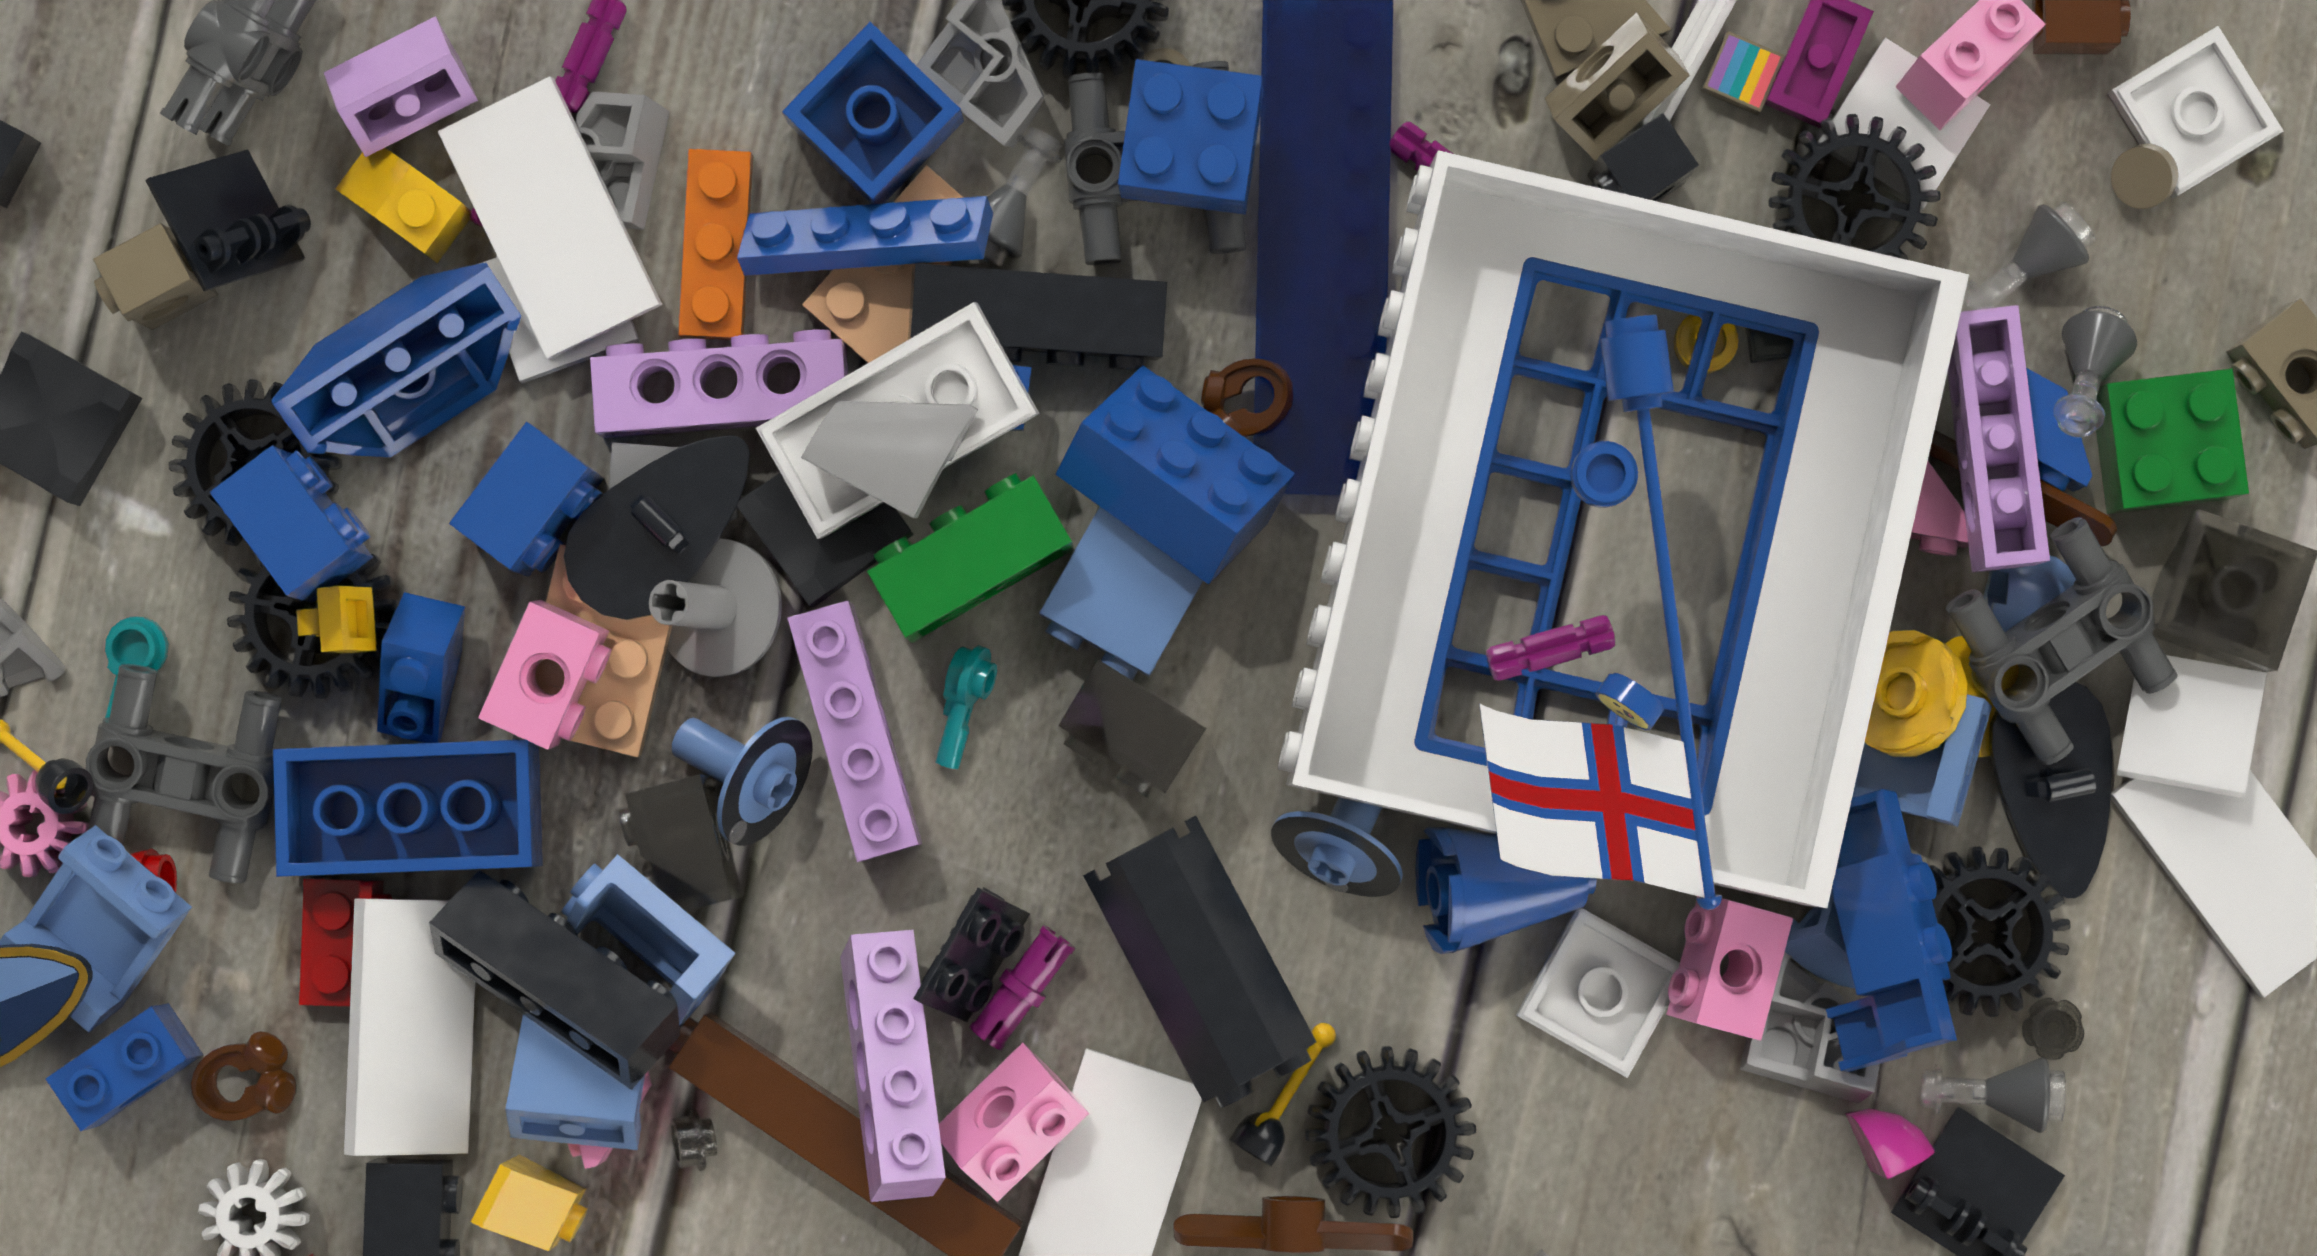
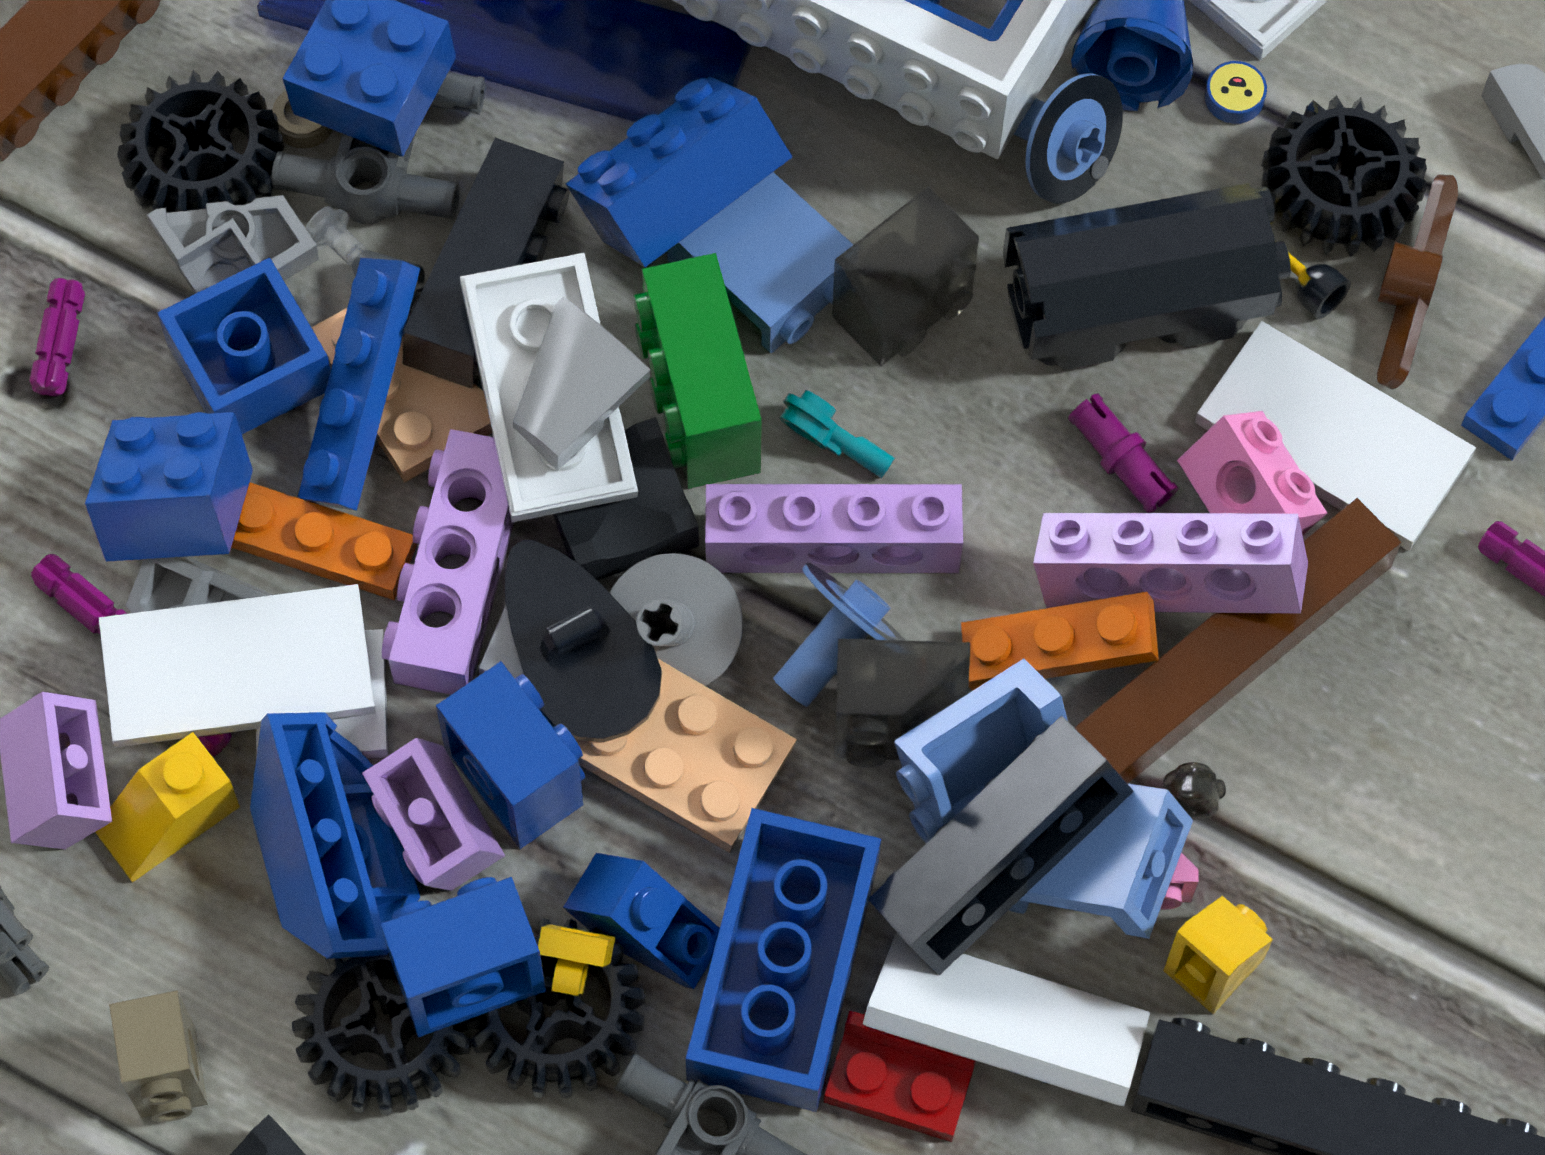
camera: 75 degrees left, 20 degrees down
black hinge [145,149,311,291] -> none
bright pink brick [478,600,611,750] -> none
black hinge [913,887,1030,1022] -> none
reddish brown piece [1201,358,1294,437] -> none
none -> blue brick [85,412,253,562]
none -> lavender brick [362,738,505,891]
none -> orange plate [961,592,1159,691]
none -> tile [1205,61,1267,124]

